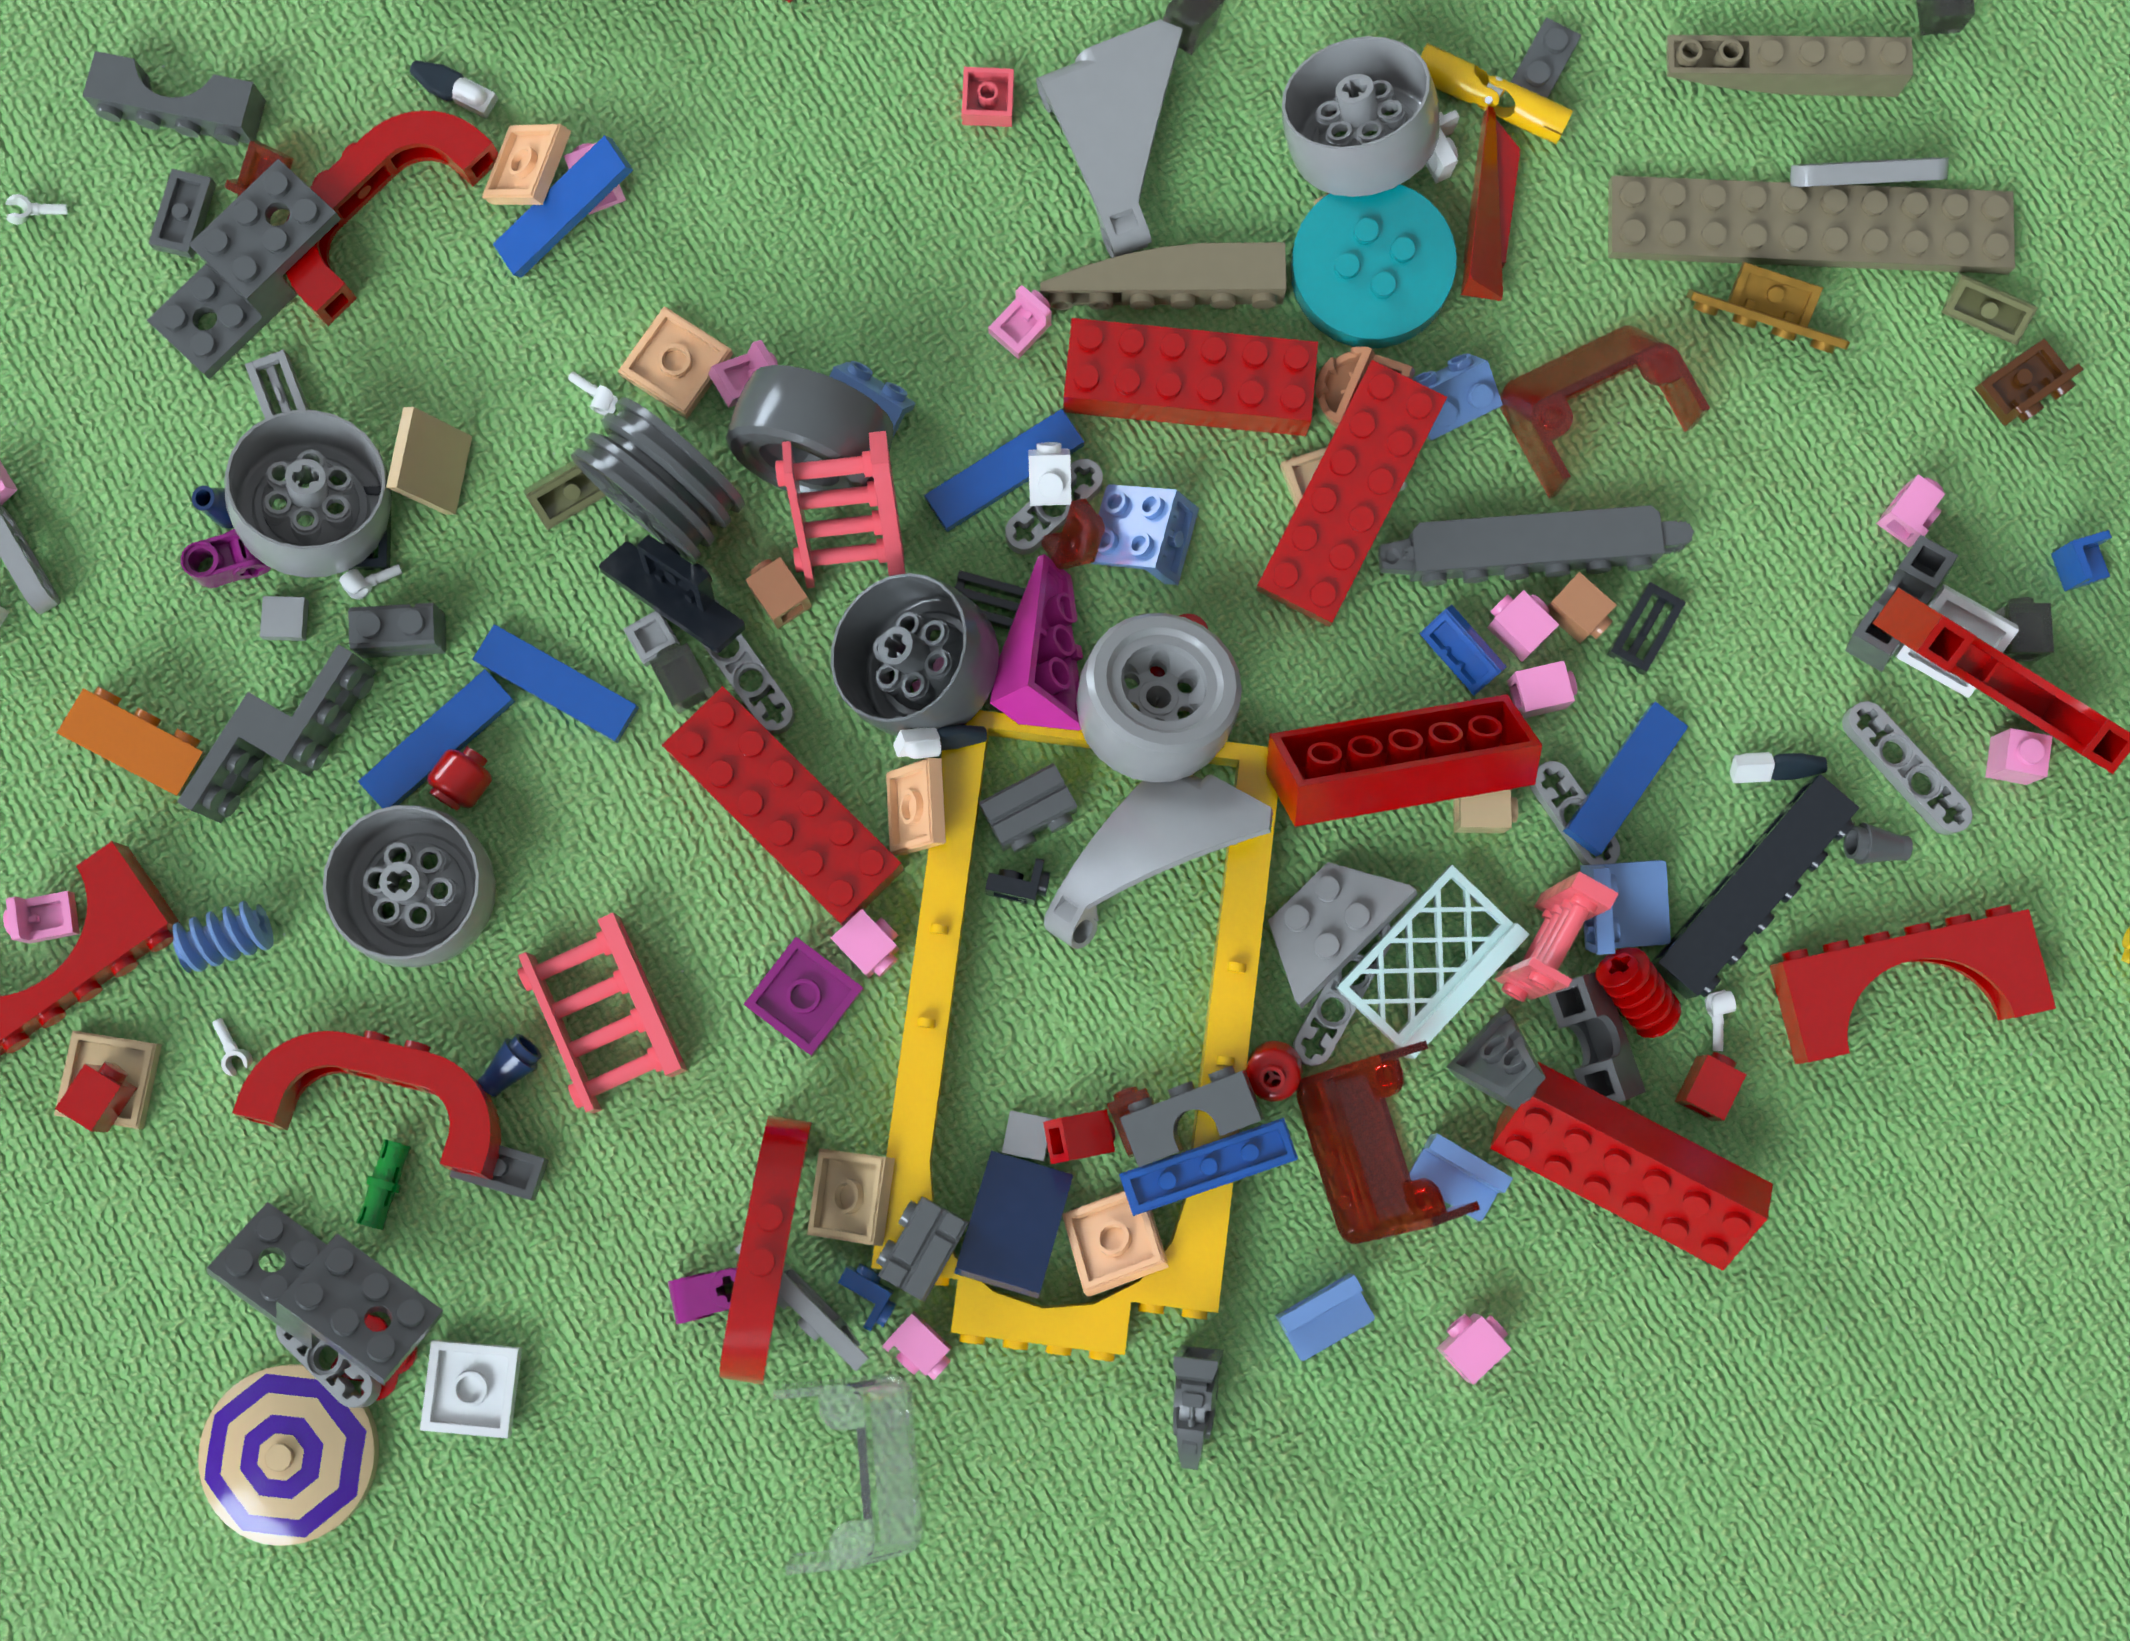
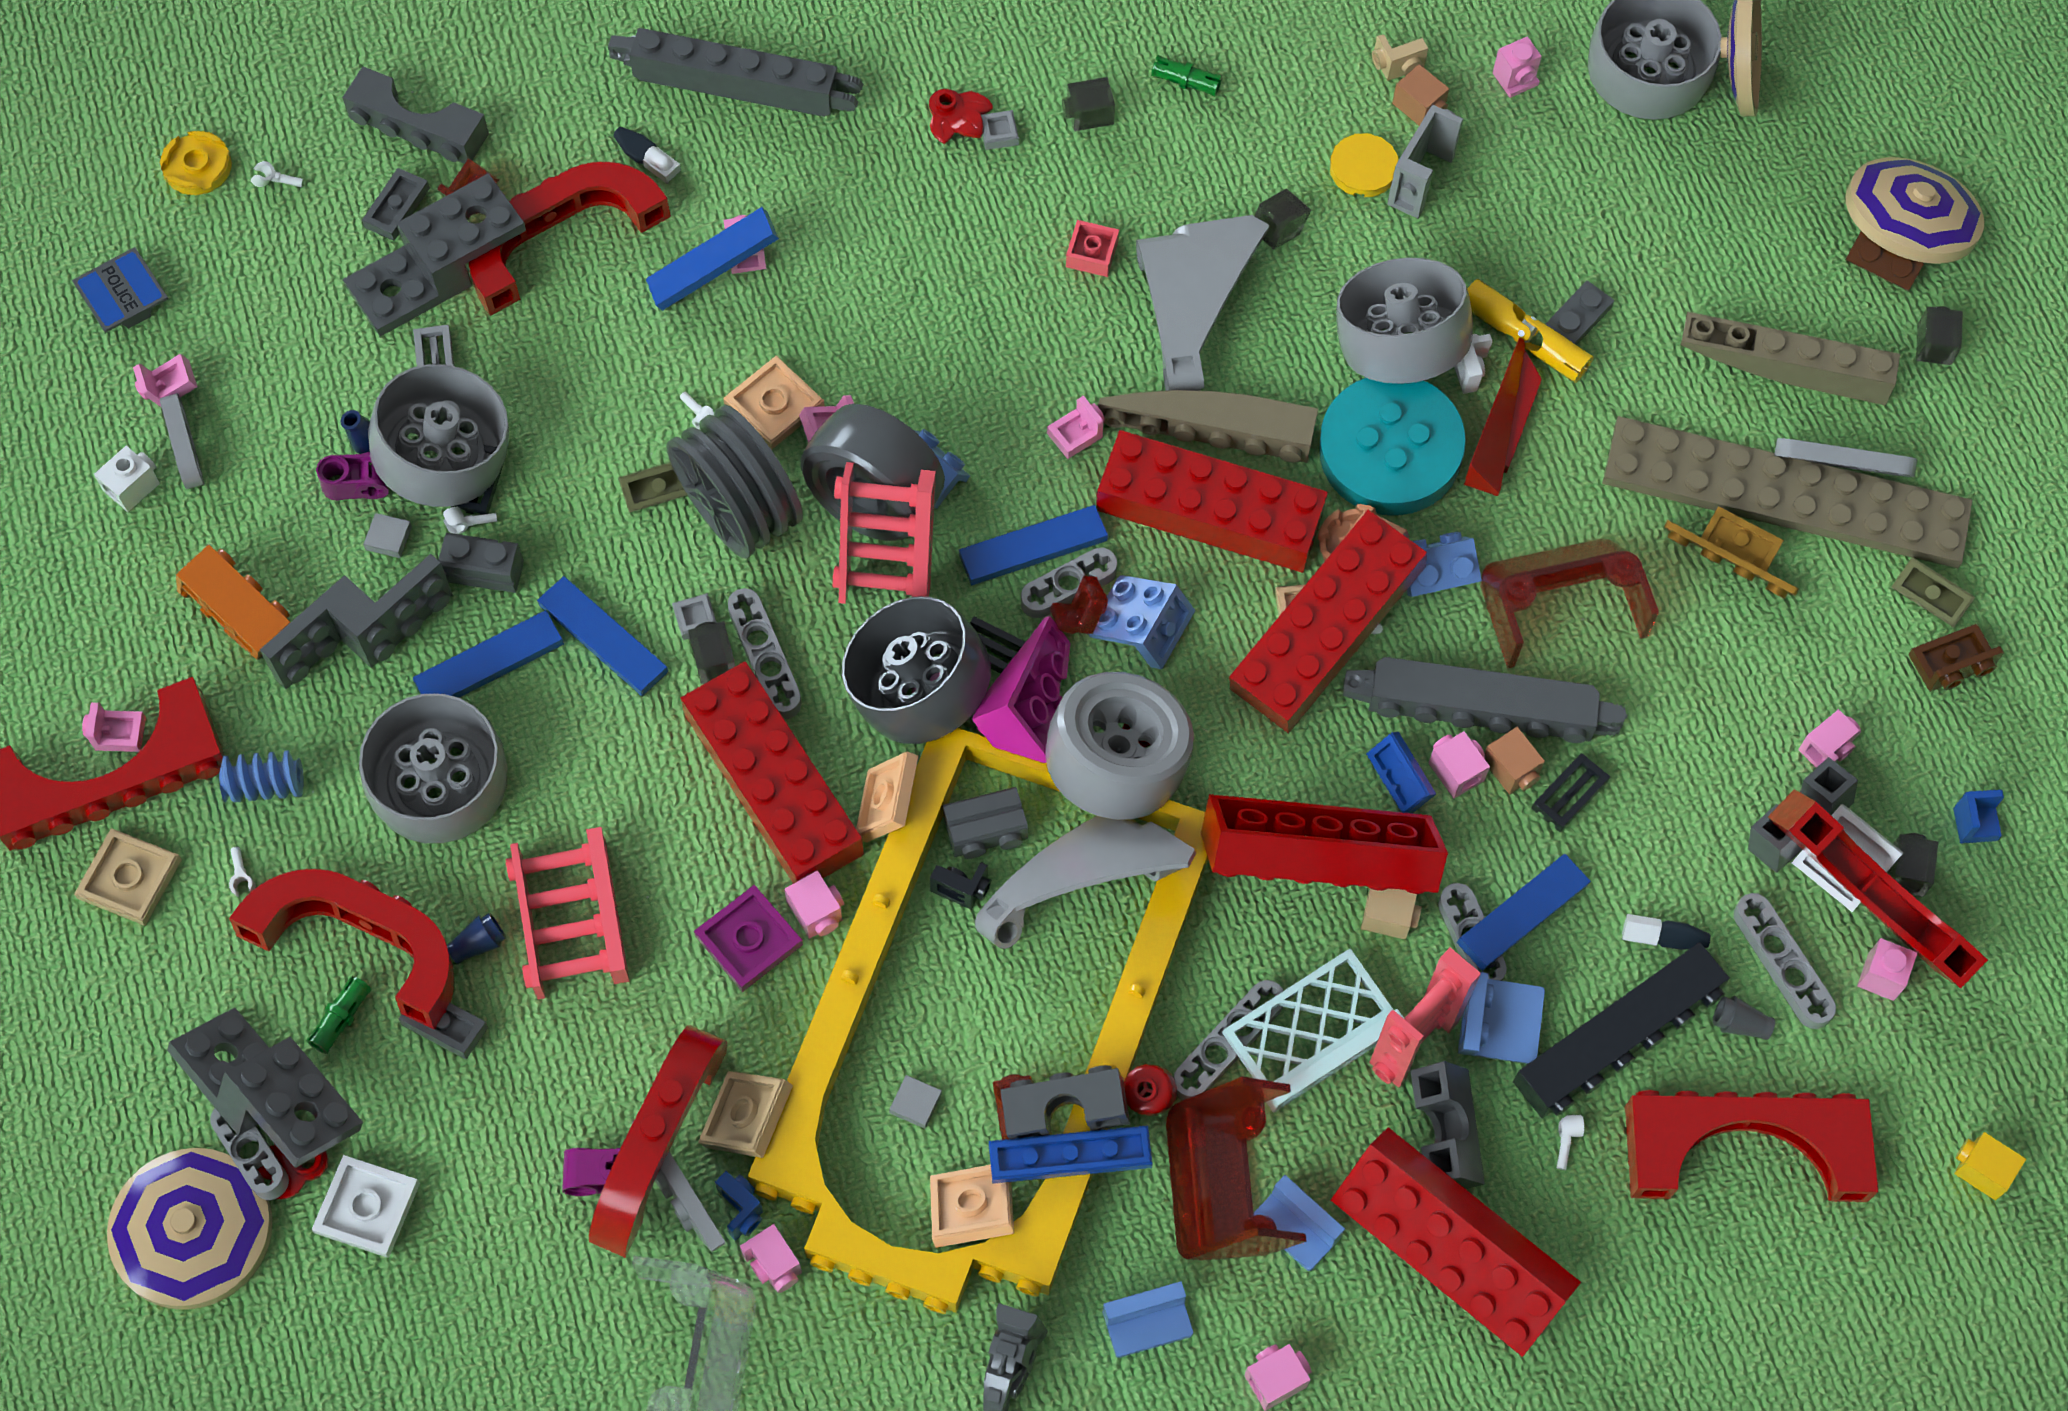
camera: 15 degrees right, 15 degrees down
red brick [55,1062,137,1132] -> none
tan tile [386,407,472,515] -> none
red head [427,747,492,811] -> none
light nougat tile [482,124,571,205] -> none
black bracket [599,534,746,653] -> none
nougat brick [745,557,812,629] -> none
dark grey brick [876,1196,969,1302] -> none
piece [893,725,987,759] -> none
dark blue tile [954,1151,1073,1299] -> none
white bracket [1028,442,1072,506] -> none
red brick [1043,1109,1115,1164] -> none
light grey wing [1268,862,1417,1009] -> none
dark grey wing [1446,1006,1546,1110] -> none
bright pink brick [1507,661,1577,719] -> none
red piece [1595,947,1681,1038] -> none
red brick [1674,1052,1747,1122] -> none

